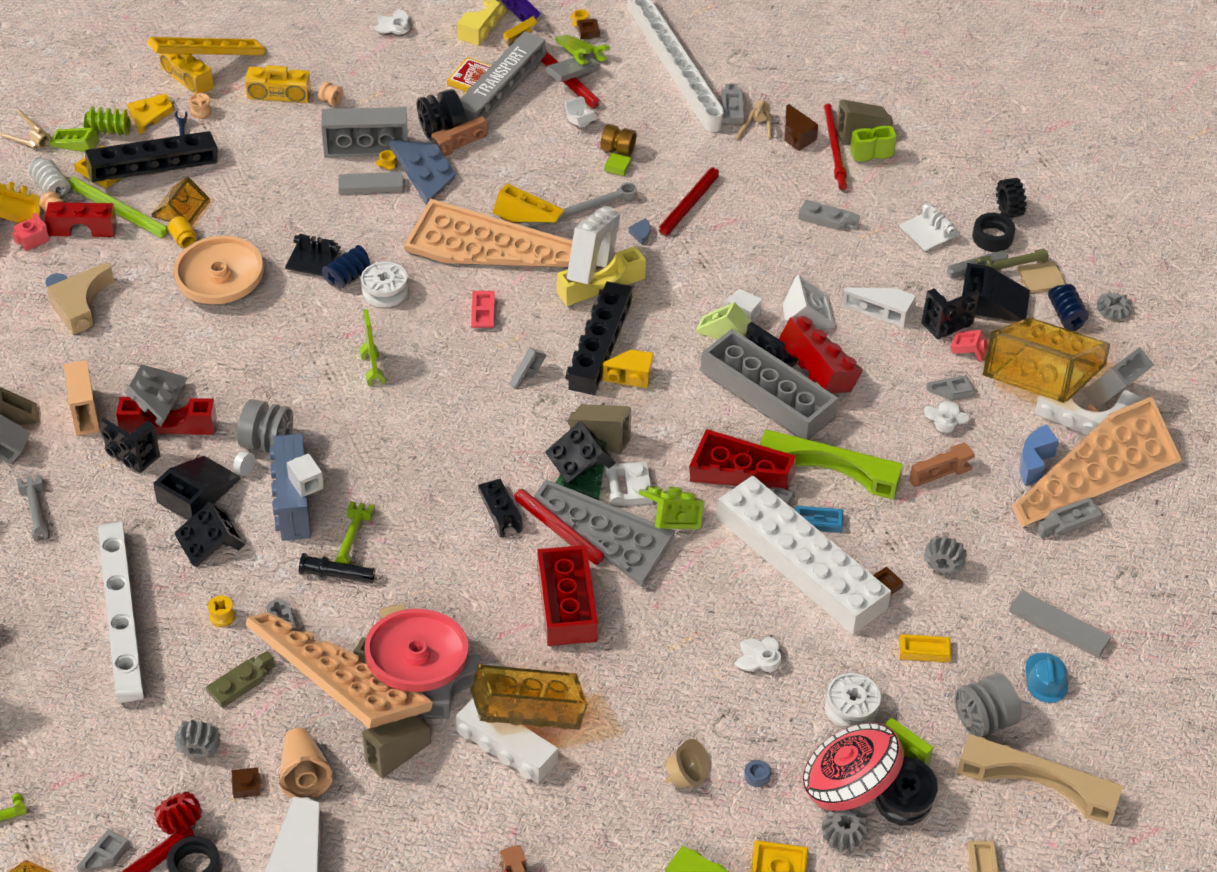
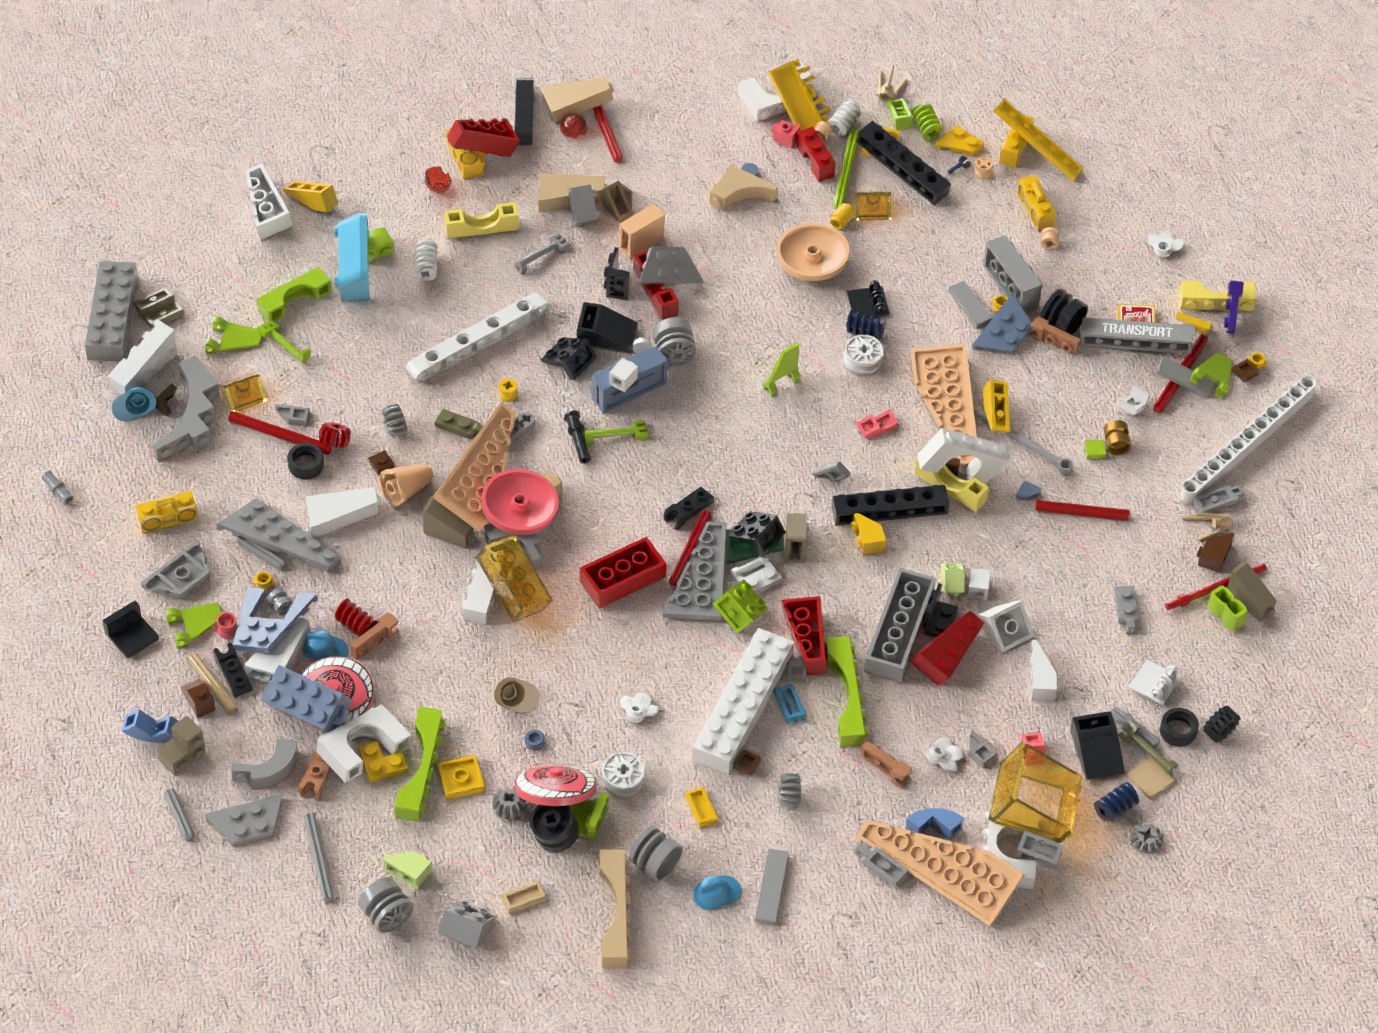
camera: 65 degrees right, 5 degrees up
black bracket [921,288,979,340] -> none

